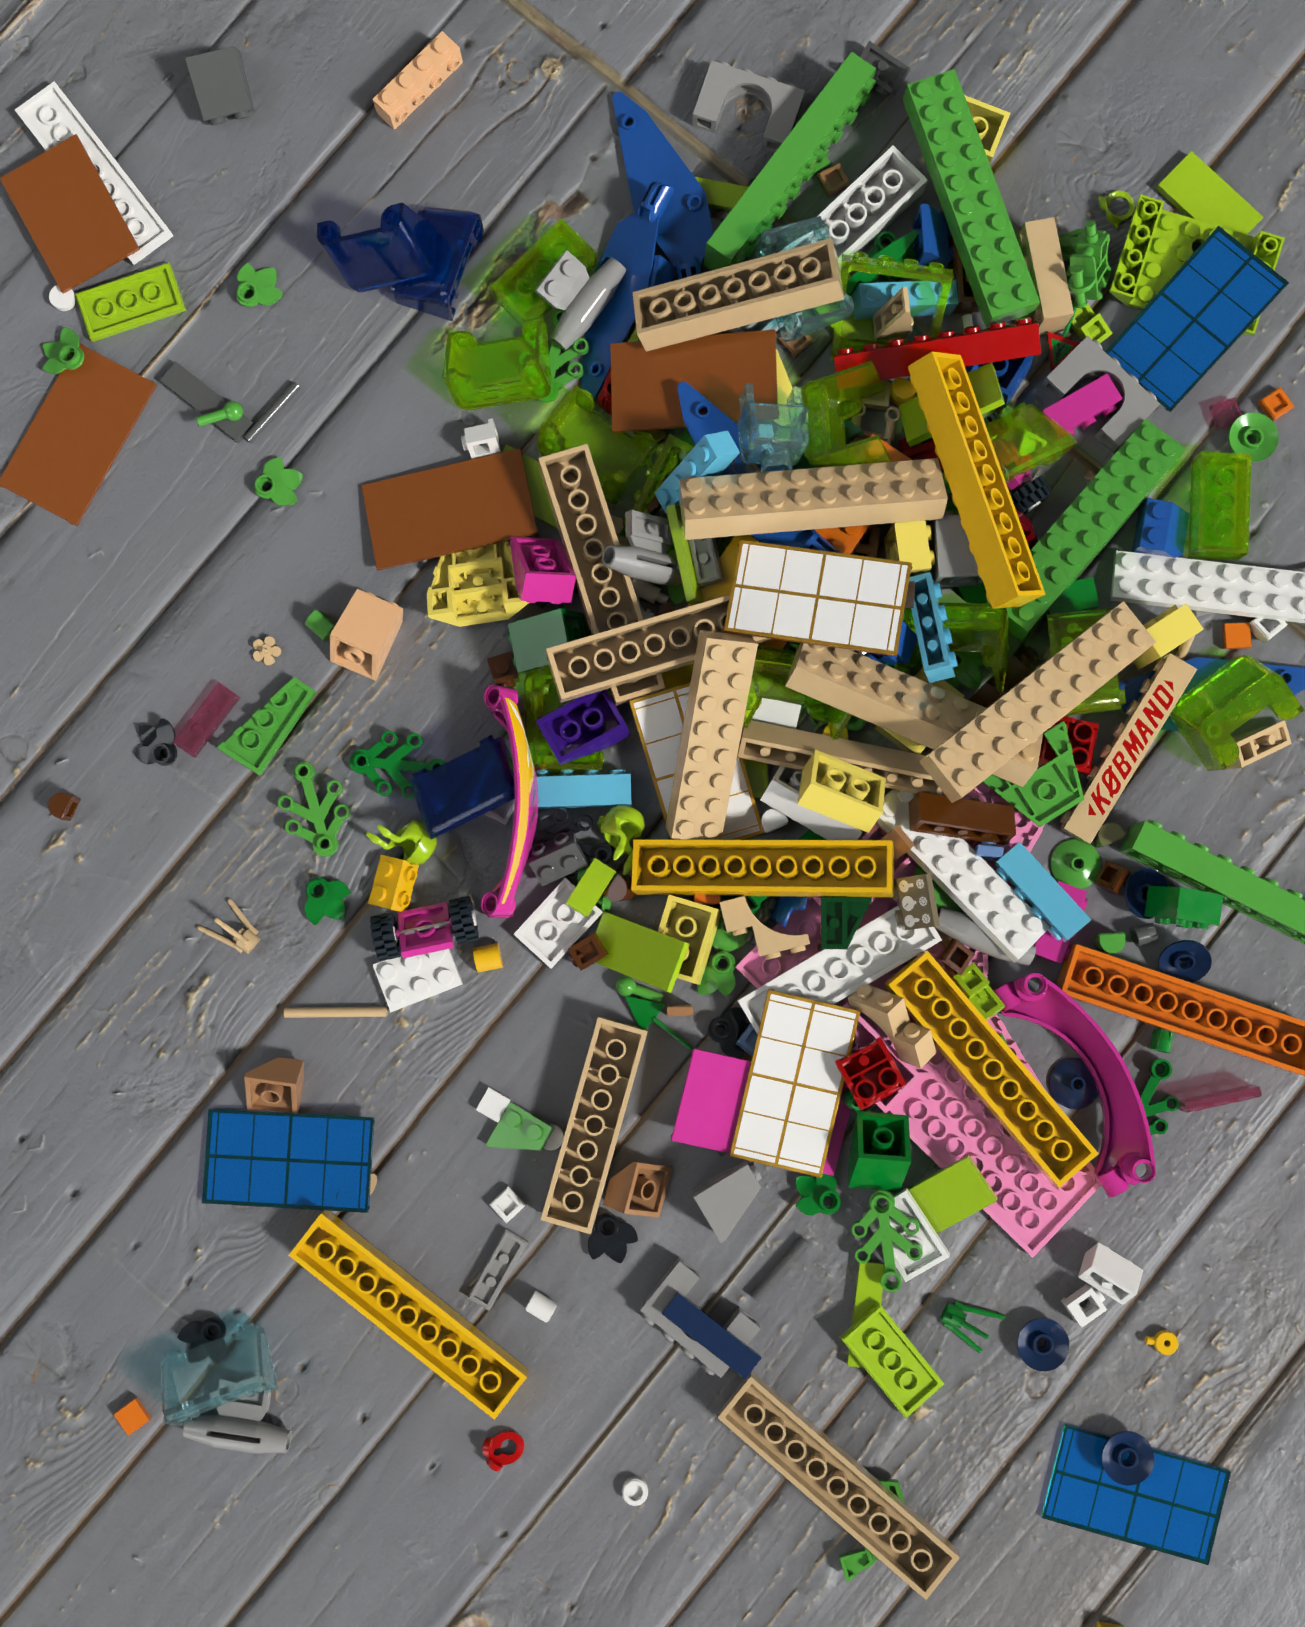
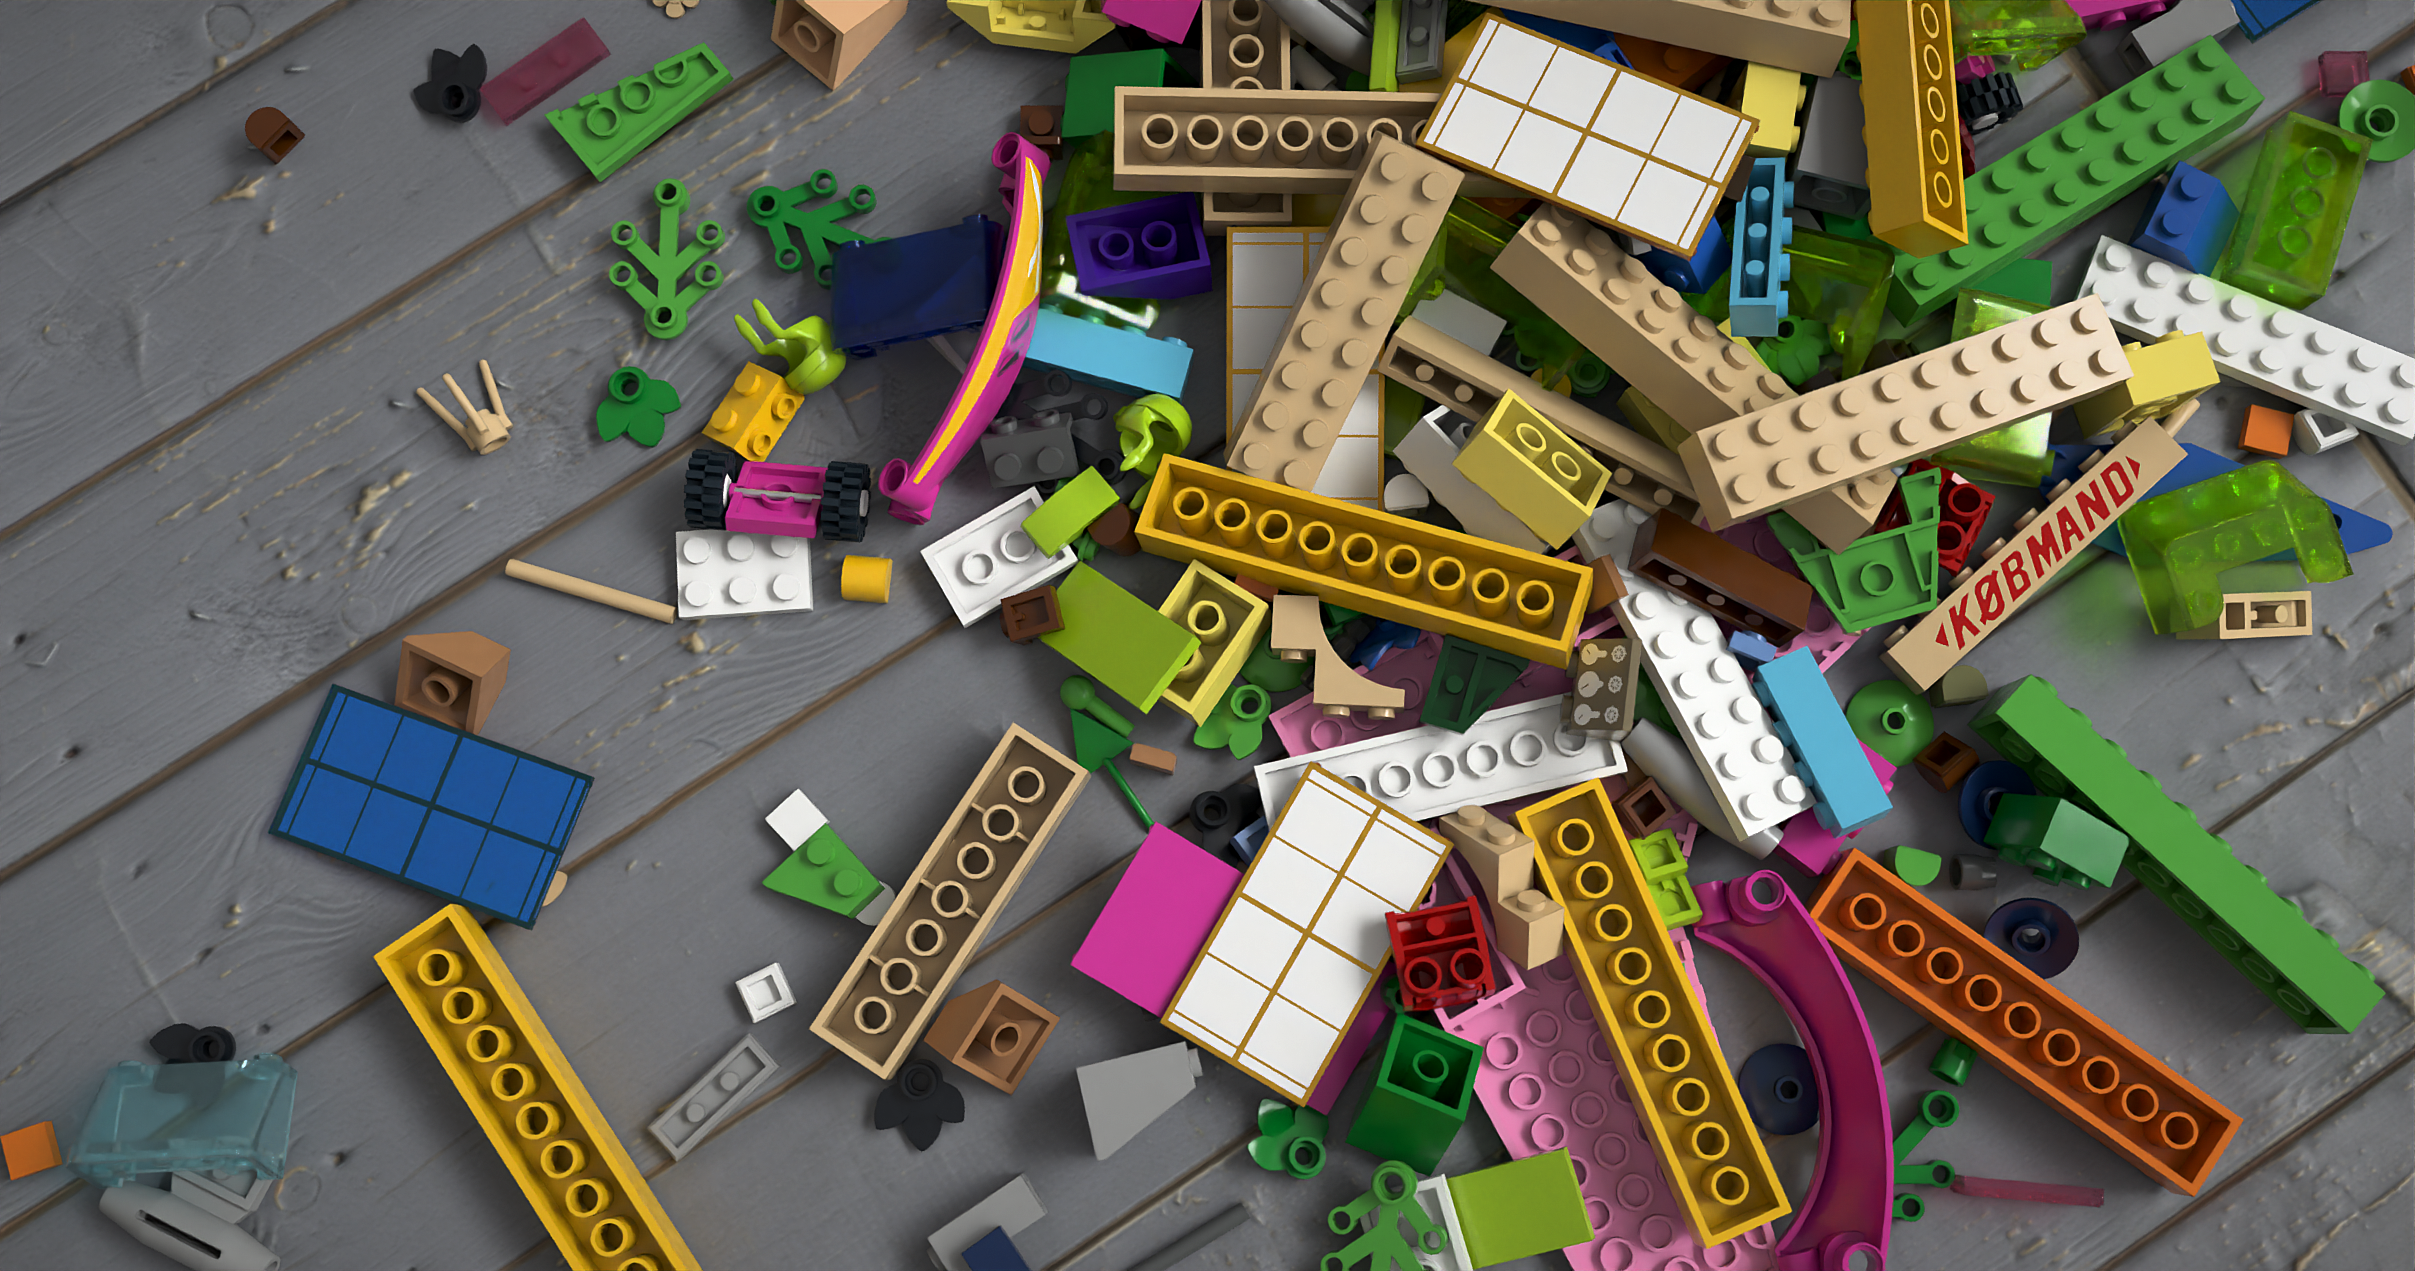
camera: 20 degrees right, 5 degrees down
white brick [525,1290,558,1322] -> none

